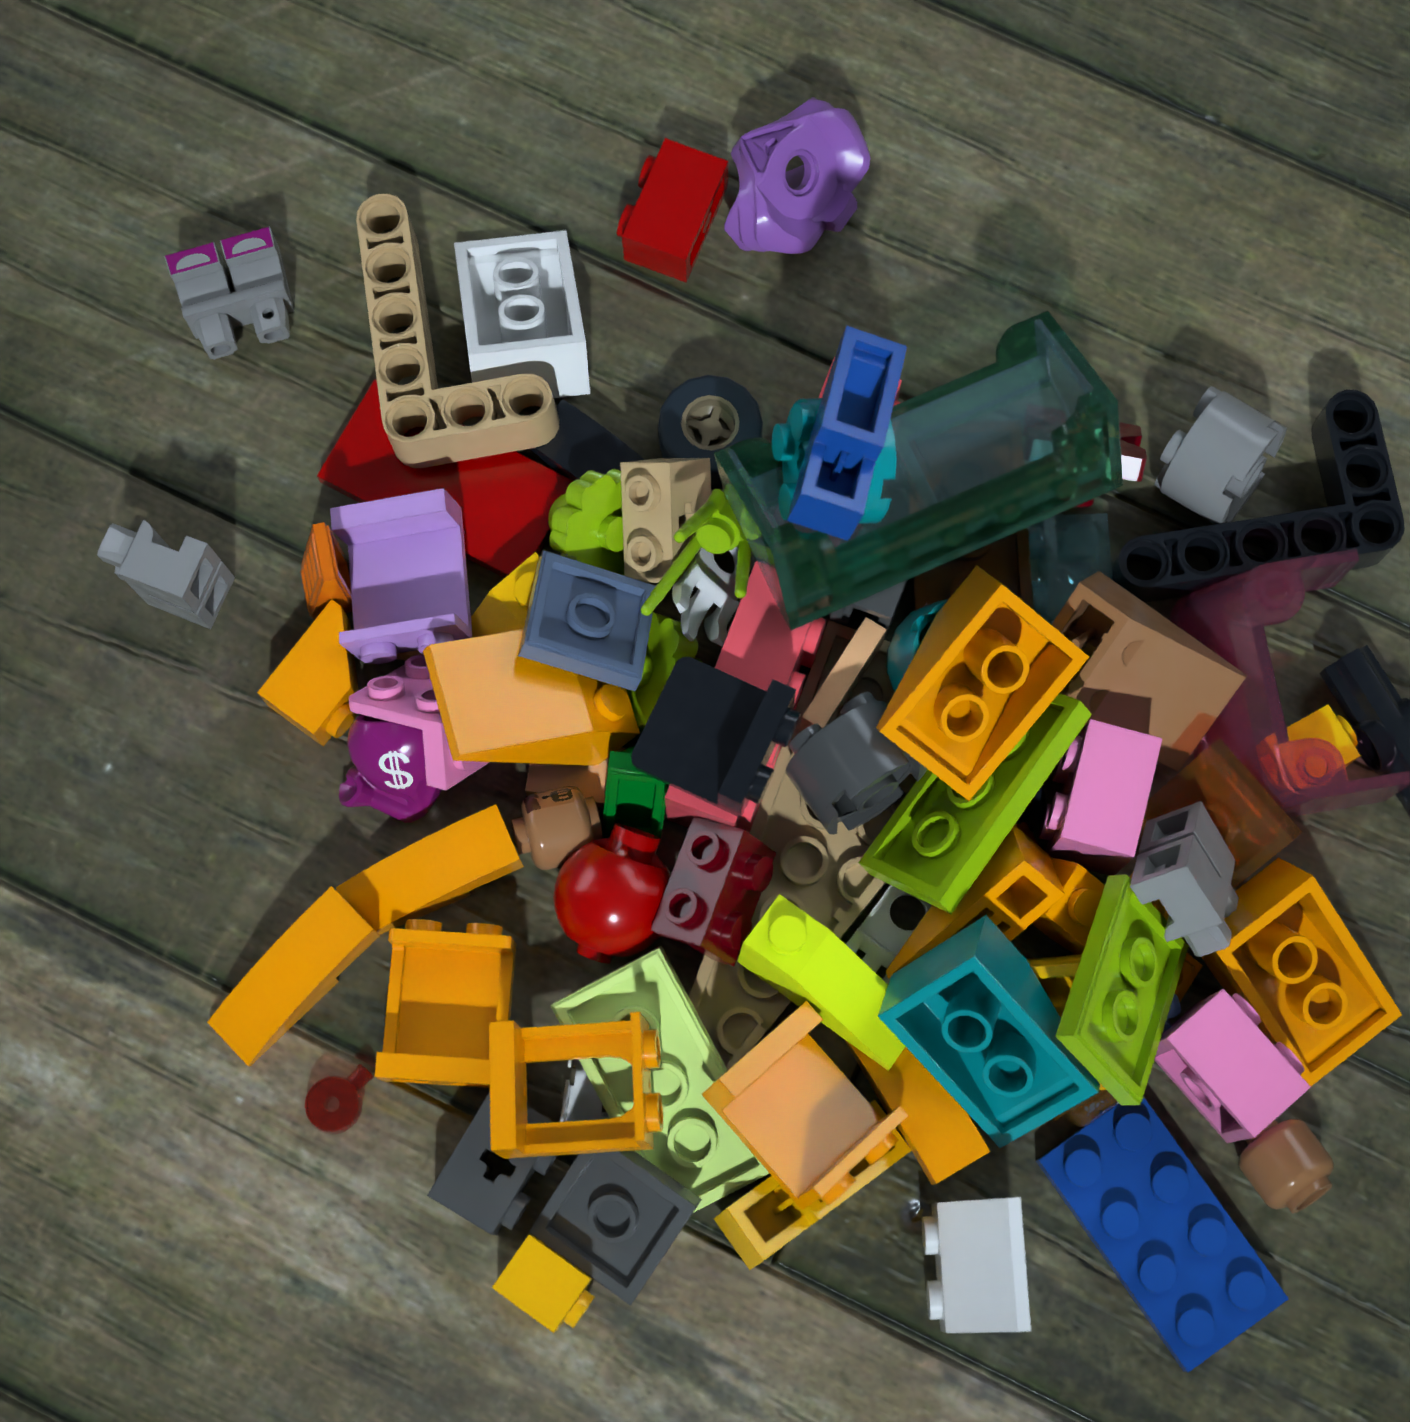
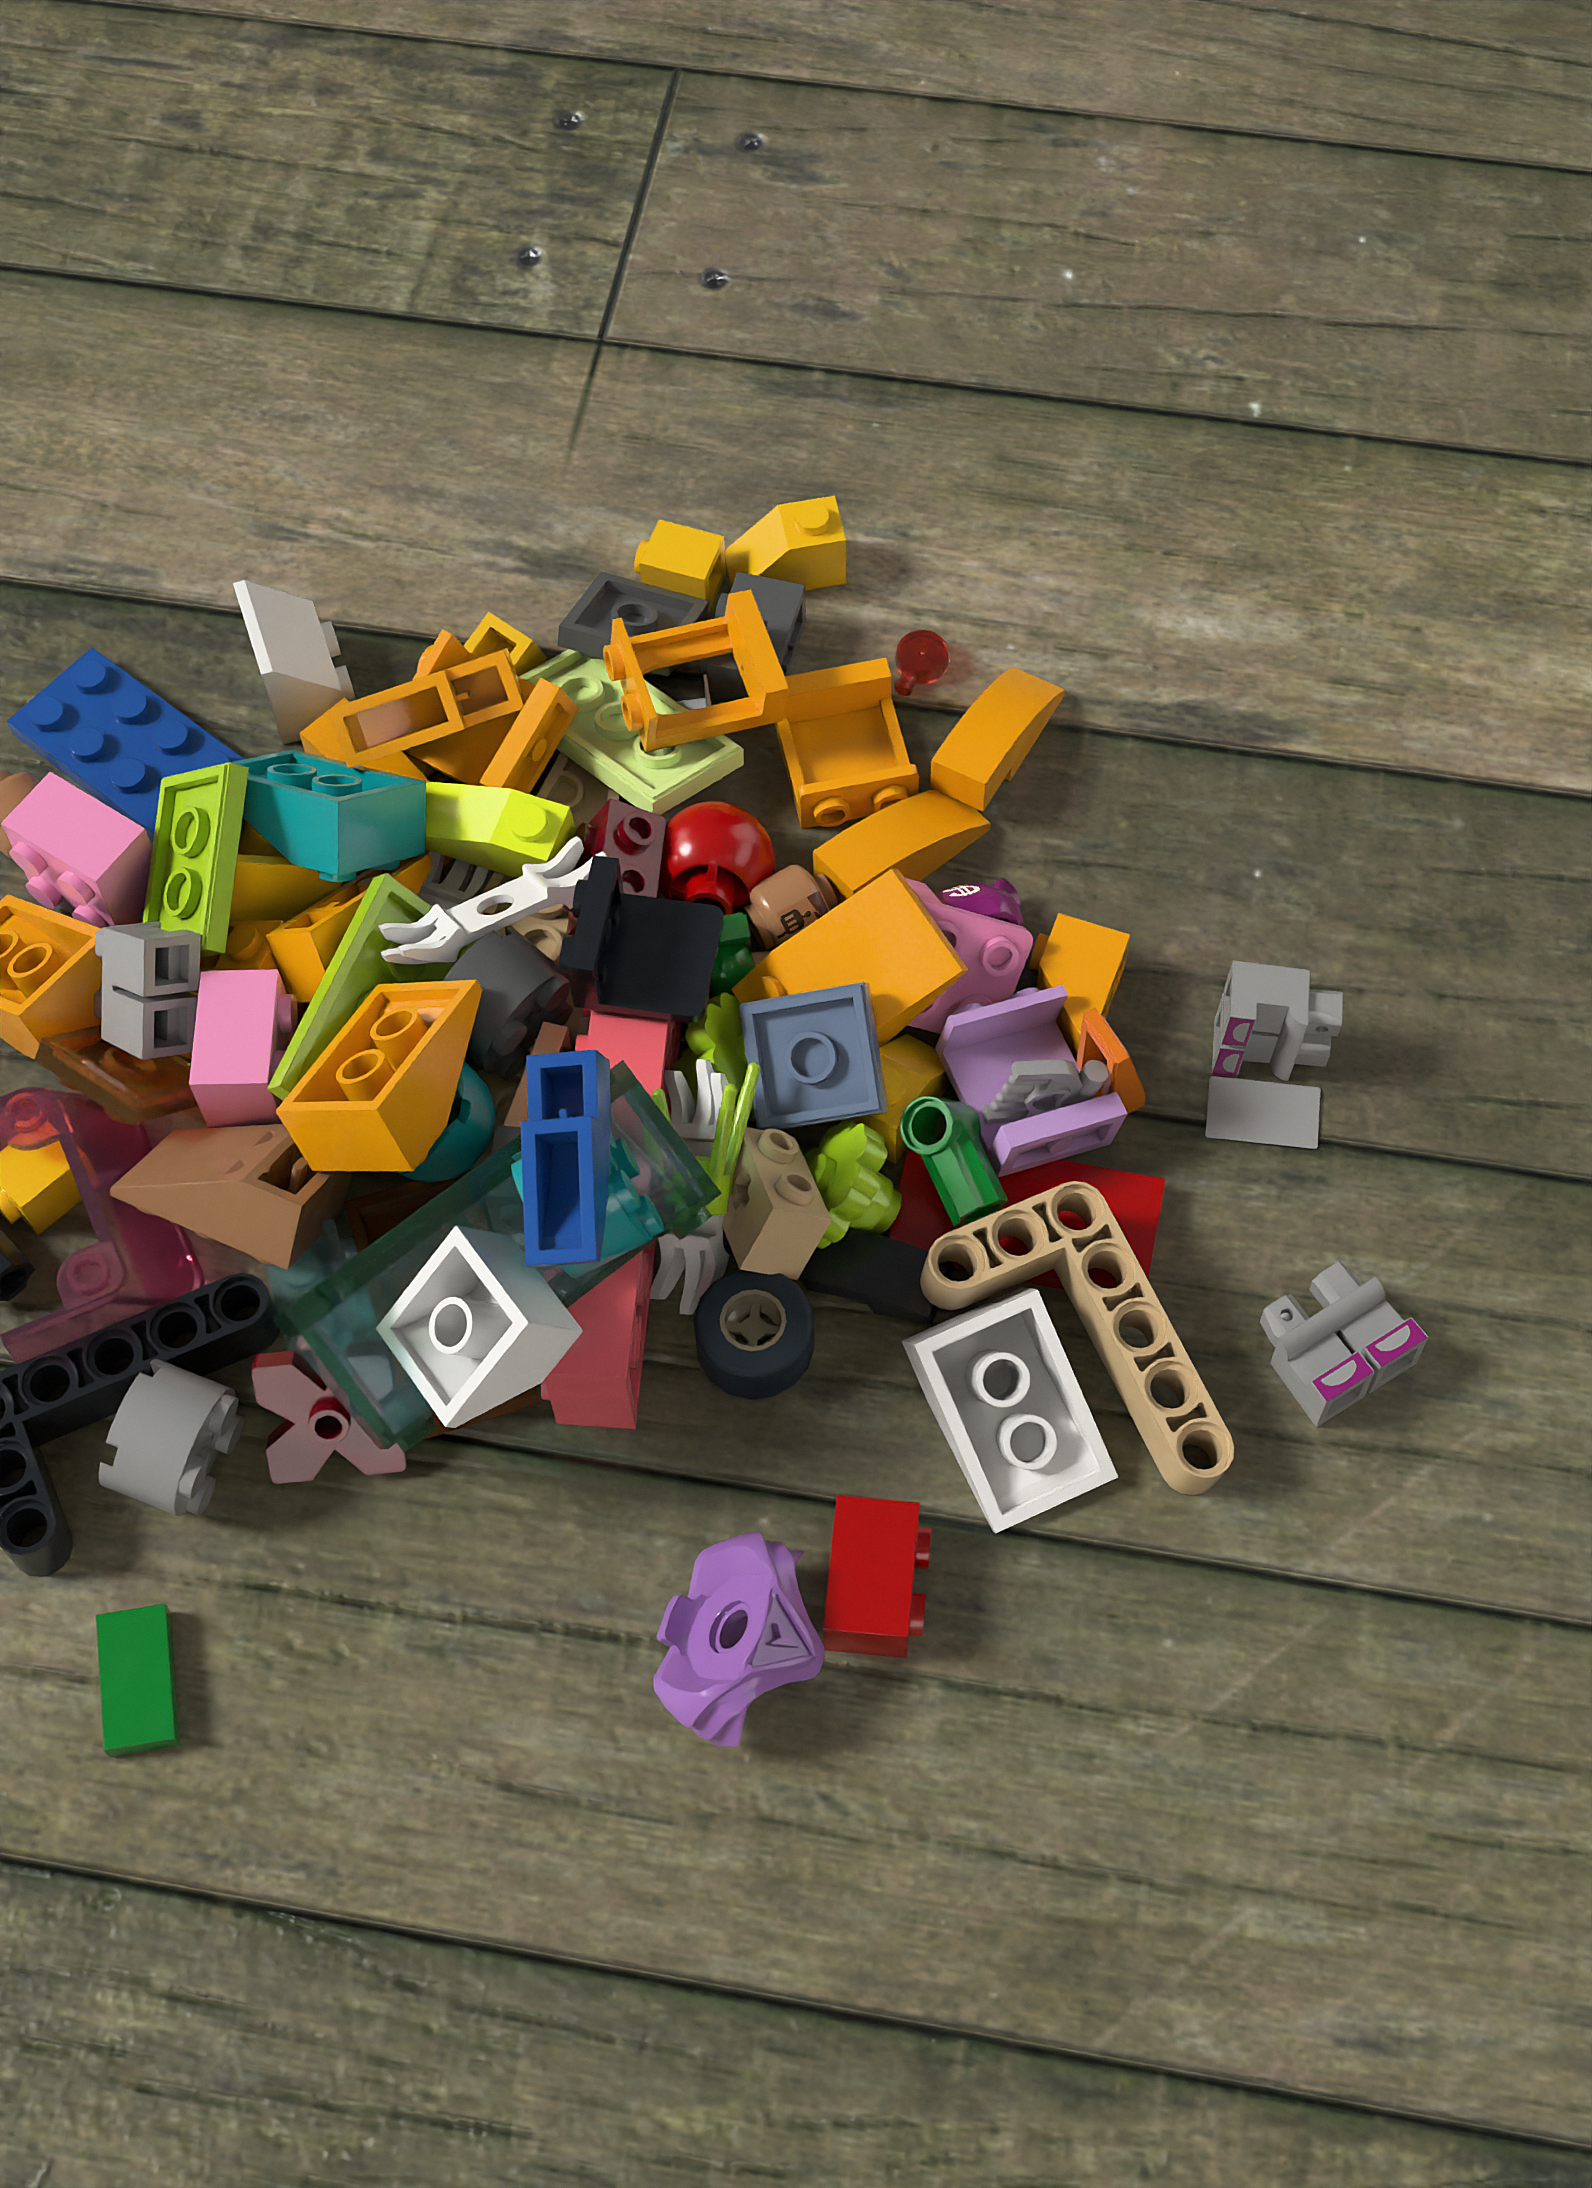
camera: 165 degrees right, 15 degrees down
none -> green tile [96,1603,180,1757]
none -> light orange slope [327,648,526,769]
none -> white slope [376,1225,583,1428]
none -> white piece [378,836,607,964]
none -> yellow slope [725,495,847,591]
none -> green piece [900,1096,1009,1227]
none -> light grey piece [982,1059,1109,1124]
none -> light grey sticker [1205,1076,1321,1149]

